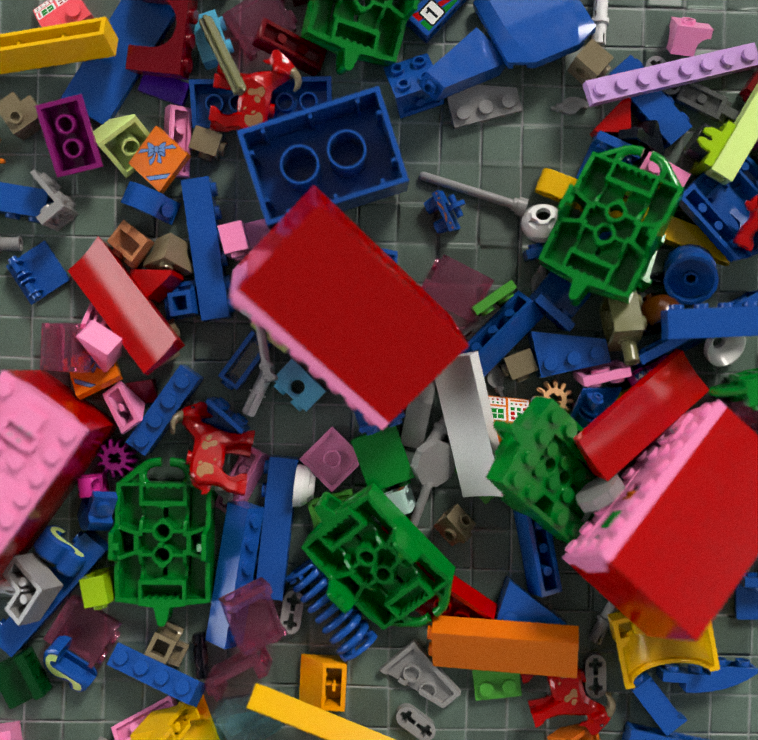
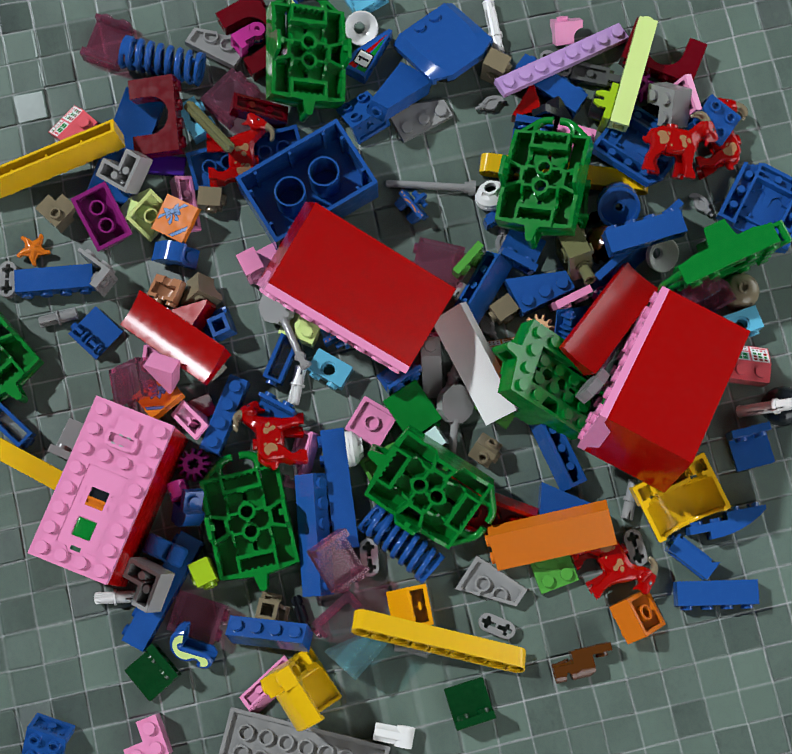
camera: 15 degrees left, 10 degrees down
blue brick [181,176,235,322] -> none
none -> light grey brick [96,148,153,195]

